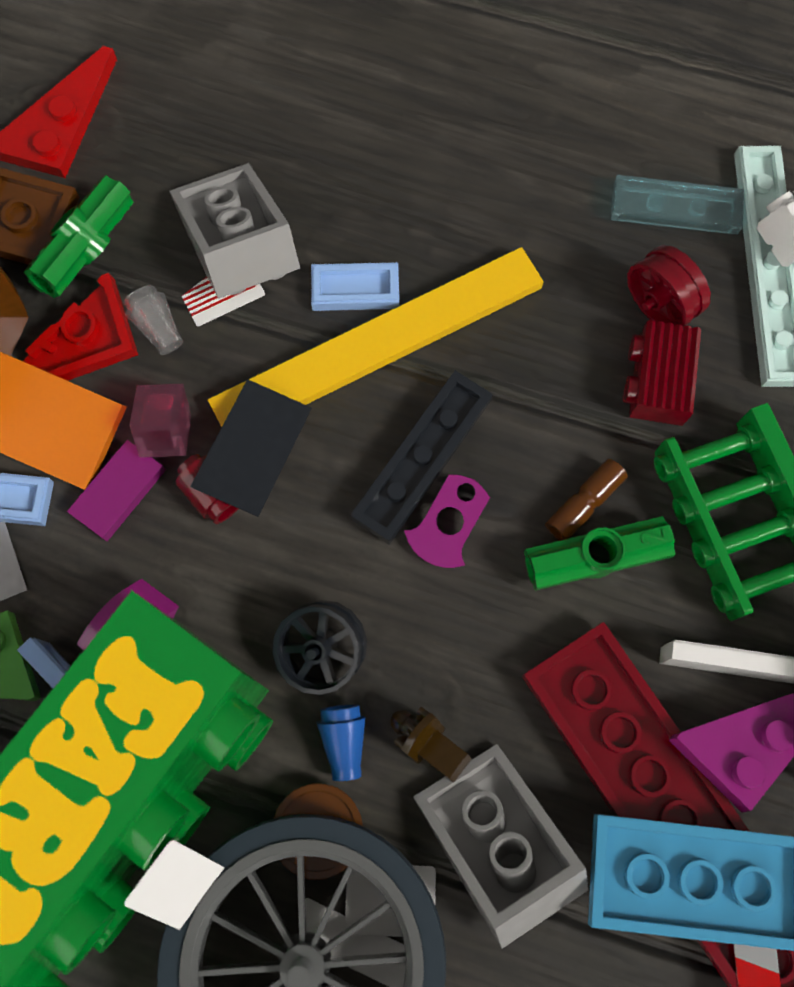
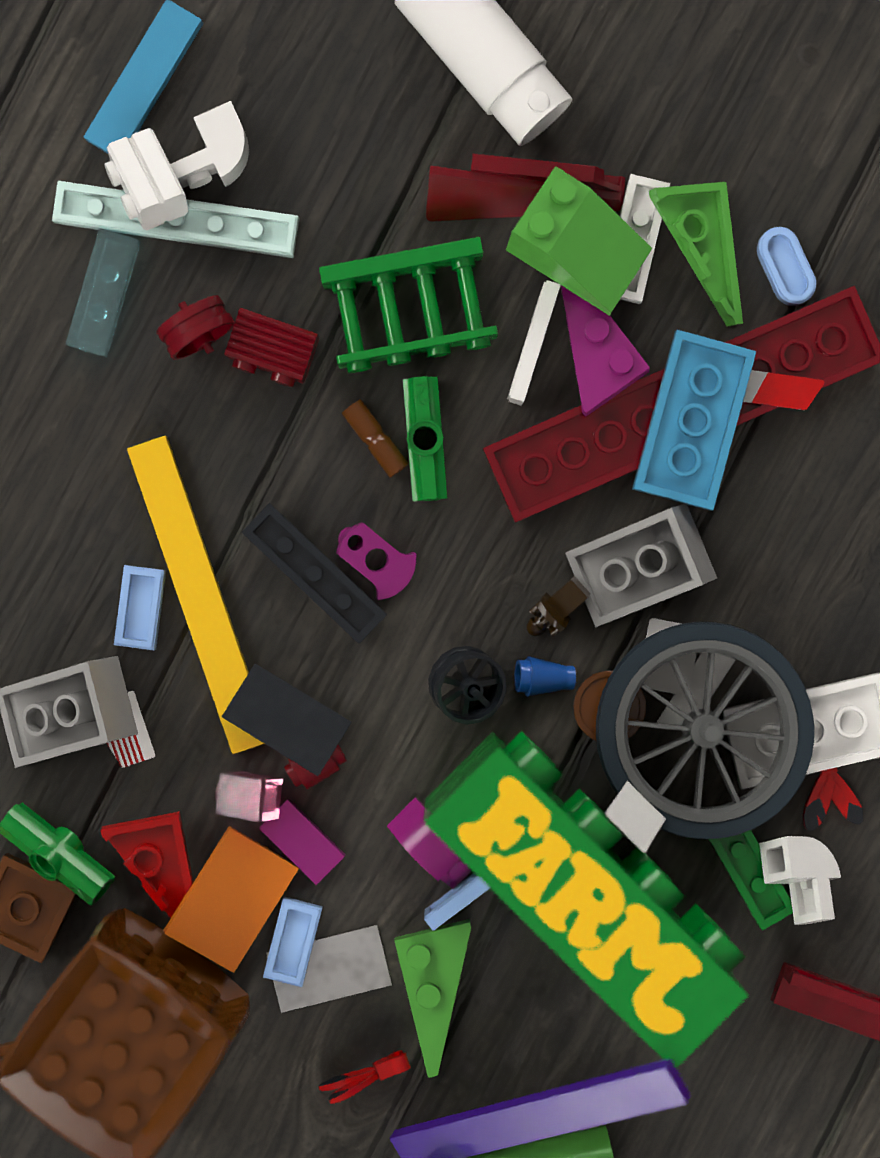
camera: 80 degrees left, 15 degrees up
clear cone [124,285,183,355] -> none

